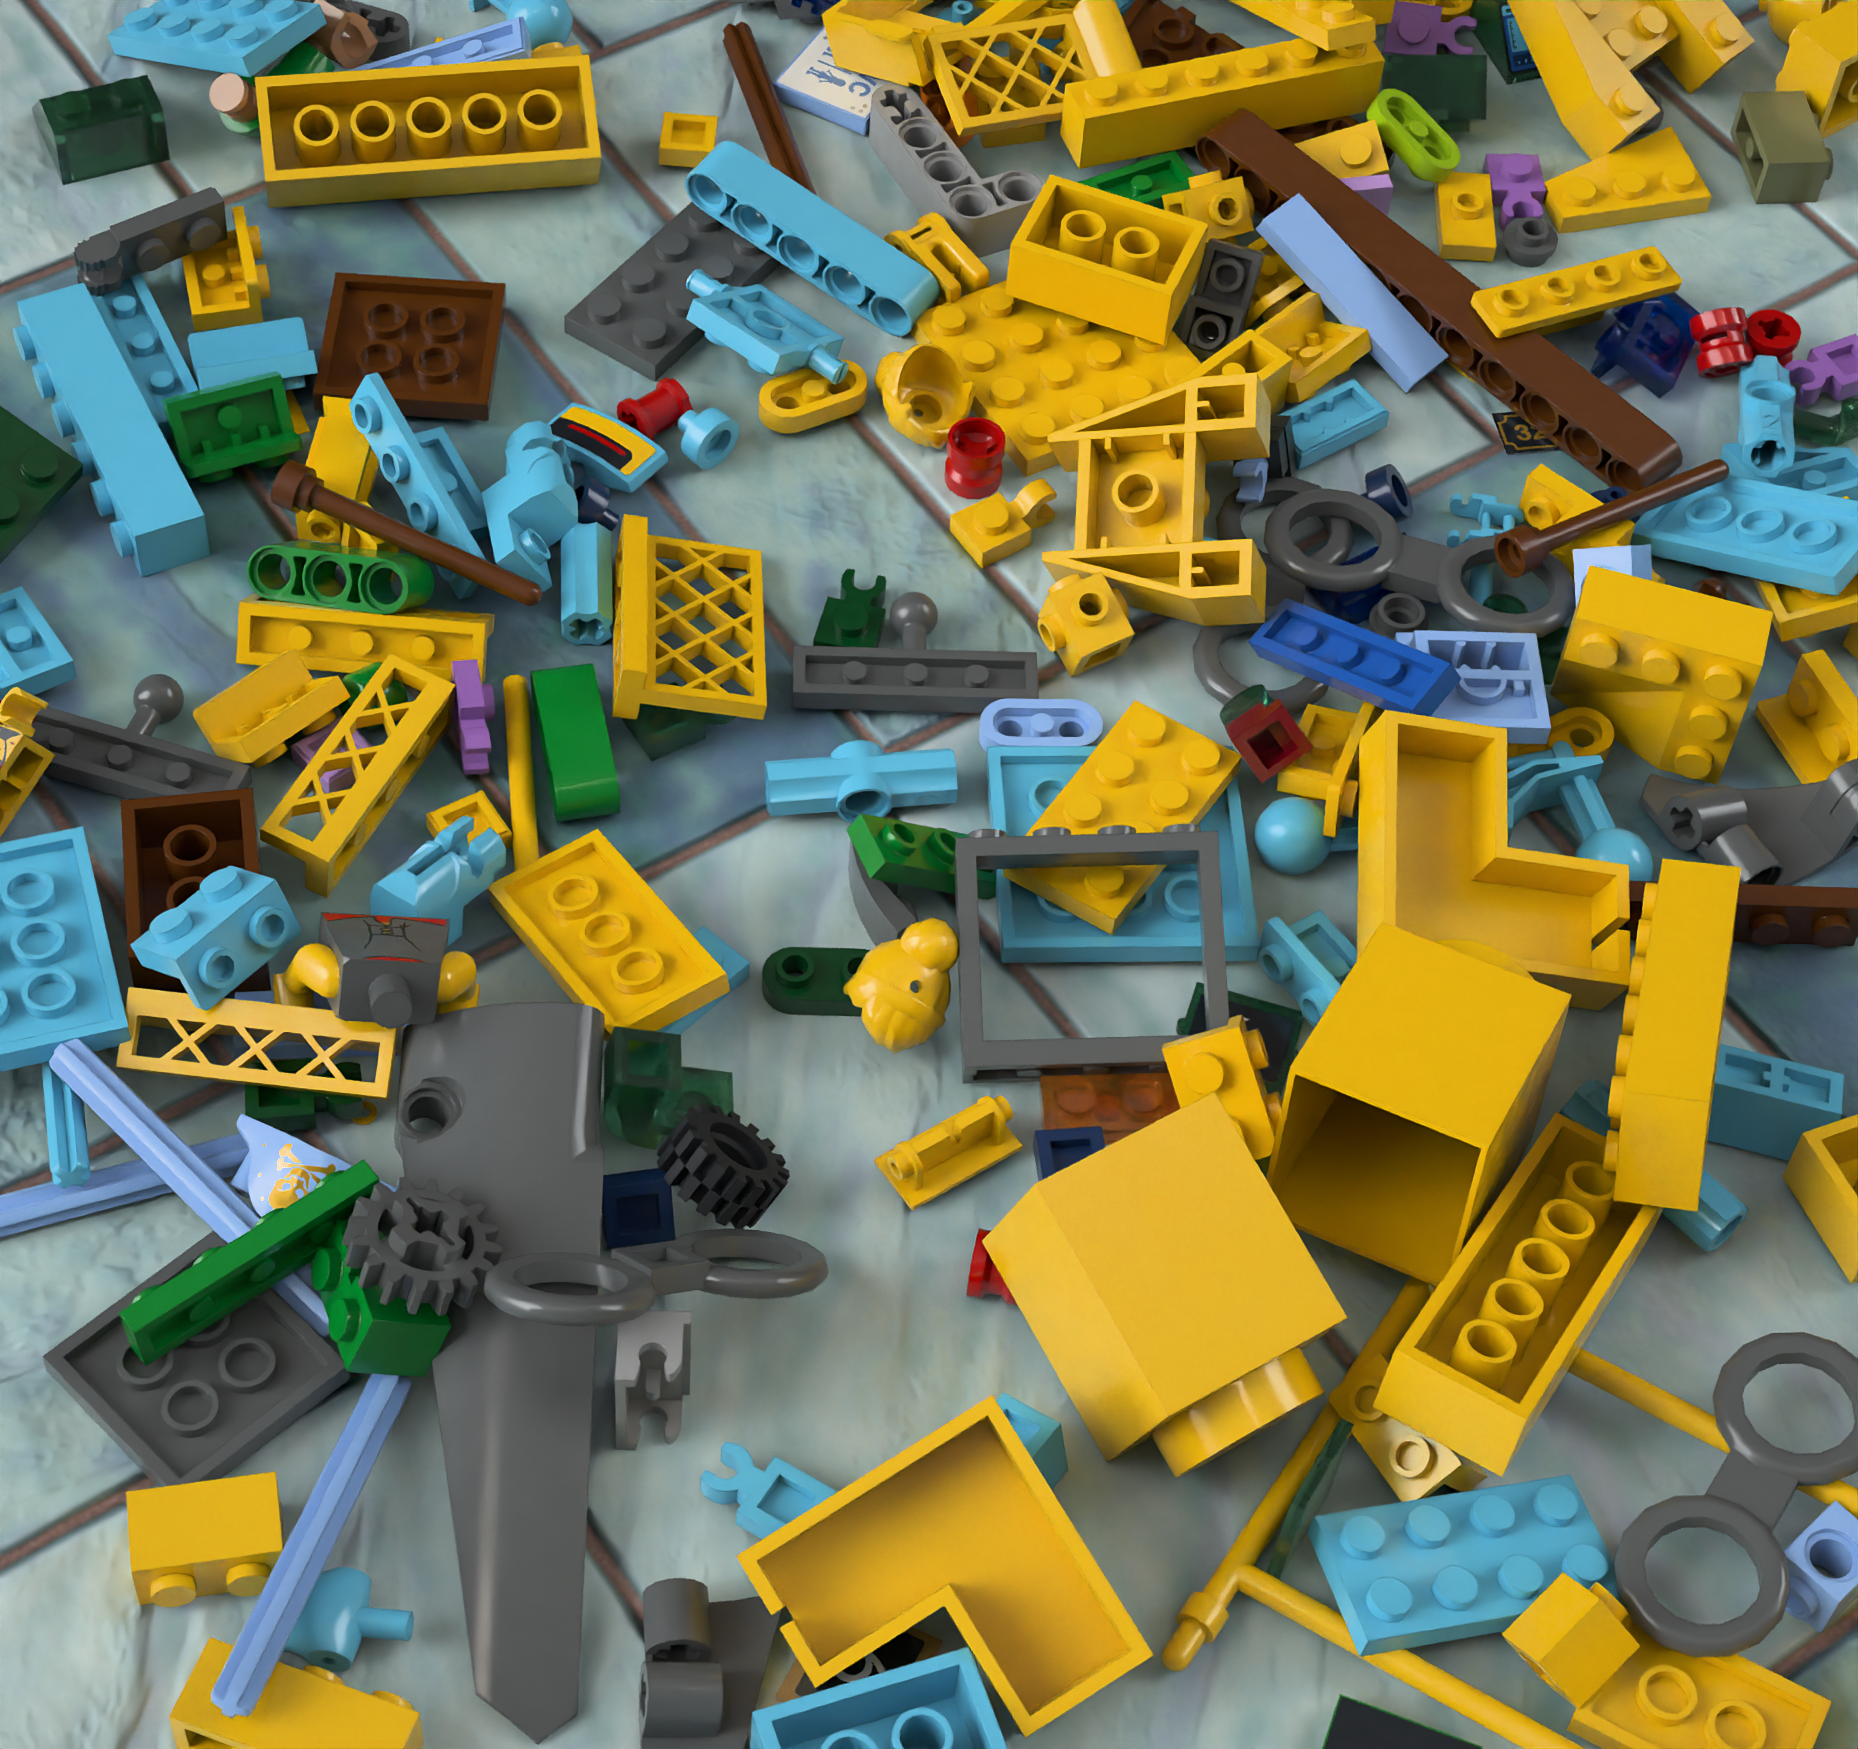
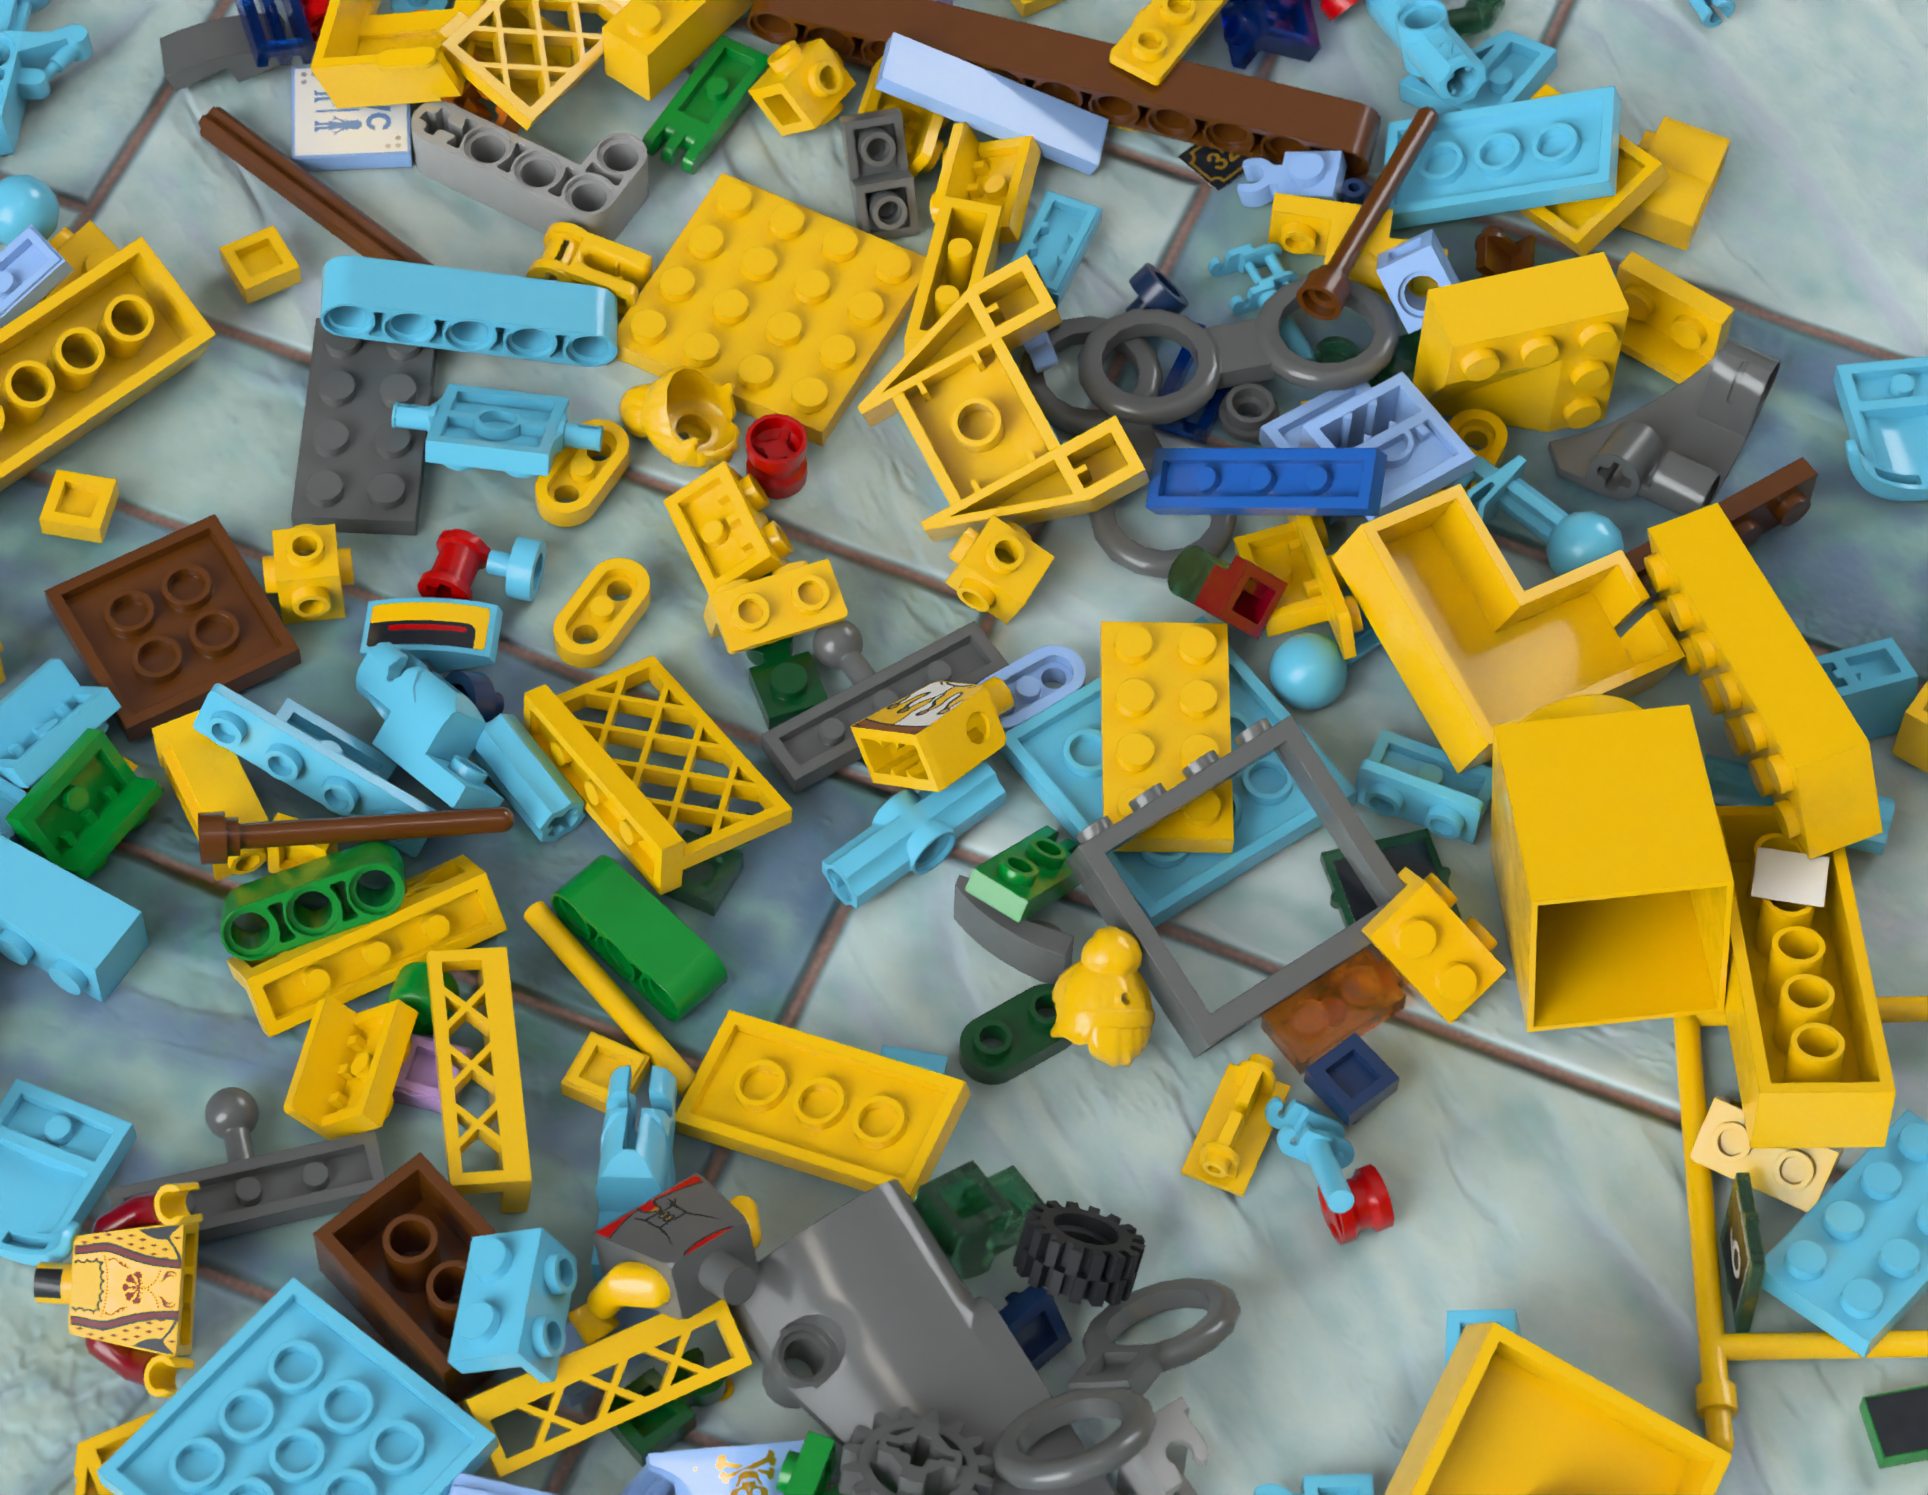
camera: 30 degrees left, 5 degrees up
medium lavender plate [451,659,495,775] -> none
yellow plate [950,478,1057,569] -> none
yellow container [982,1091,1347,1479] -> none
yellow brick [1005,174,1209,345] -> none
none -> yellow plate [39,469,120,544]
none -> yellow brick [262,524,355,624]
none -> yellow plate [553,558,651,668]
none -> yellow bracket [663,461,793,594]
none -> yellow bracket [703,558,848,654]
none -> yellow torso [850,677,1014,792]
none -> light blue plate [1237,150,1347,207]
none -> medium azure piece [1264,1097,1355,1213]
none -> white sticker [1751,847,1830,908]

